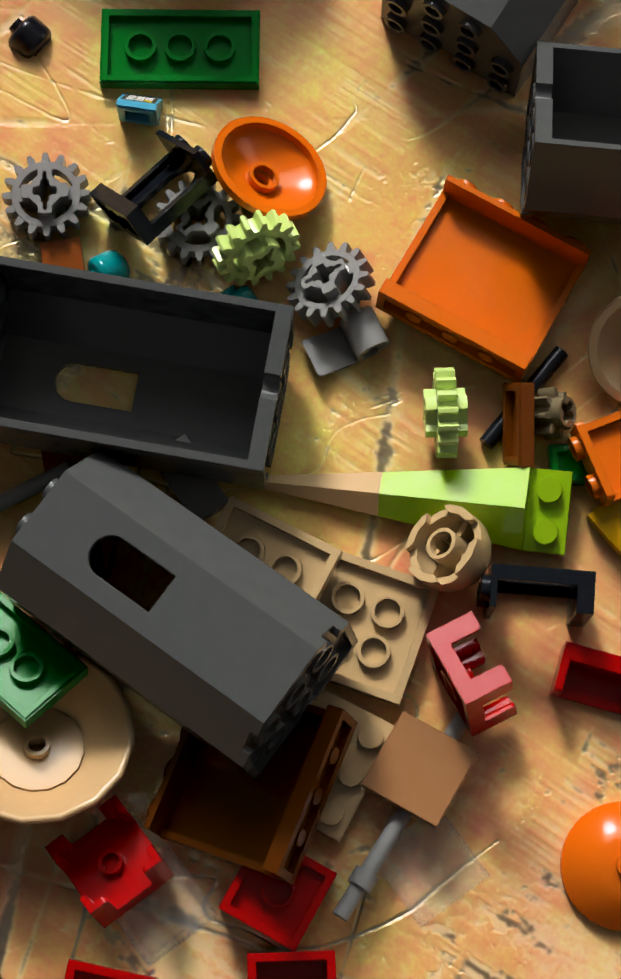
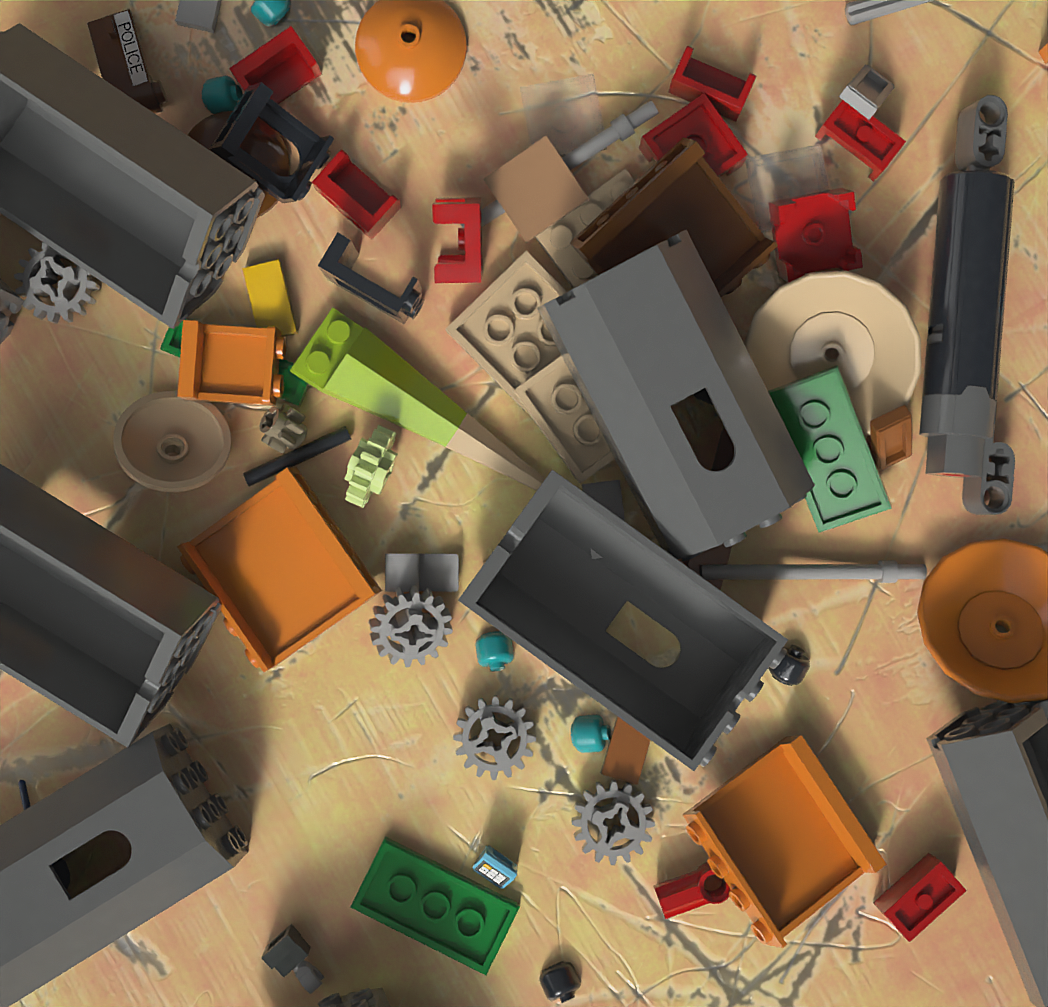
camera: 155 degrees left, 10 degrees up
black panel [89,130,218,246] -> none
orange dish [211,116,327,221] -> none
yellowish green gear [211,209,301,287] -> none
tan cylinder [406,504,492,592] -> none
dark orange tile [502,382,534,467] -> none

